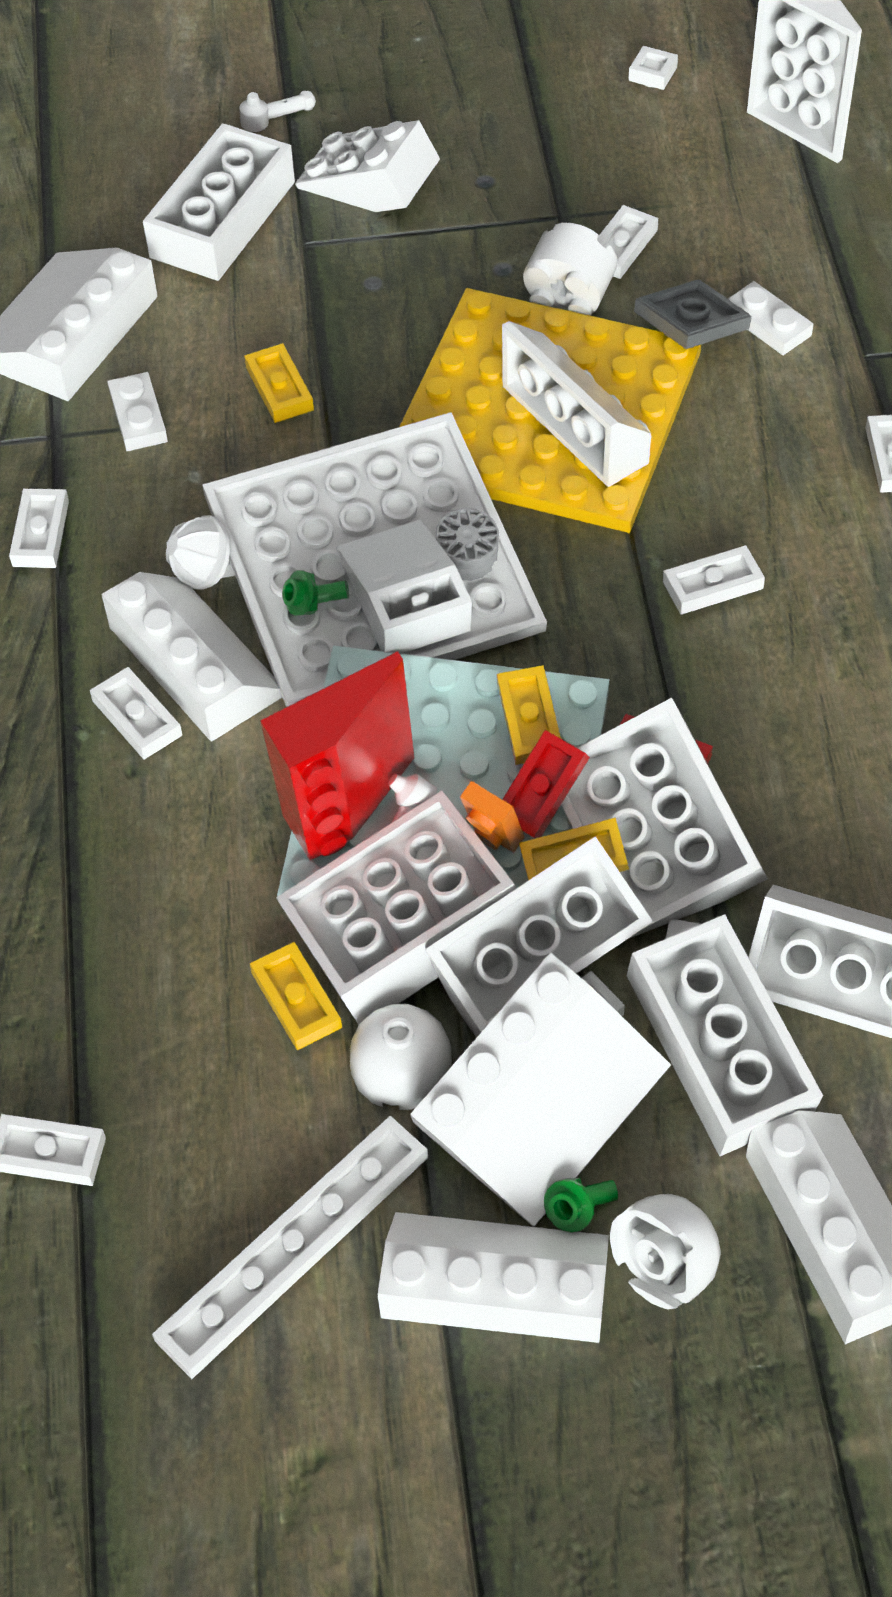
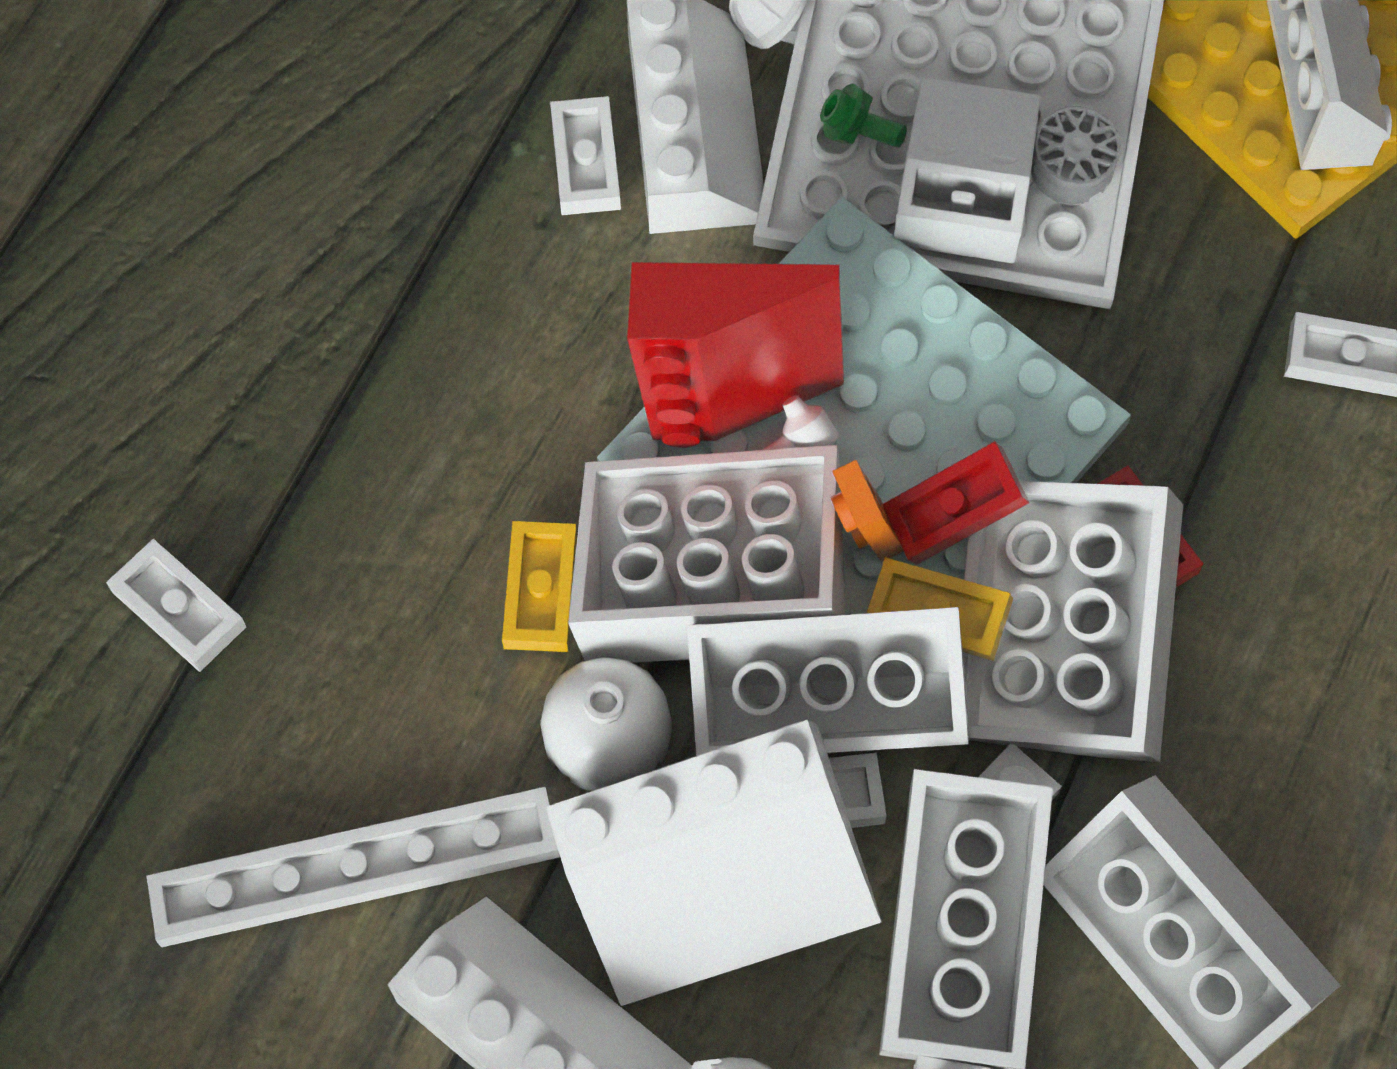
camera: 30 degrees right, 10 degrees up
yellow plate [497,665,561,765] -> none
green plate [544,1178,618,1233] -> none

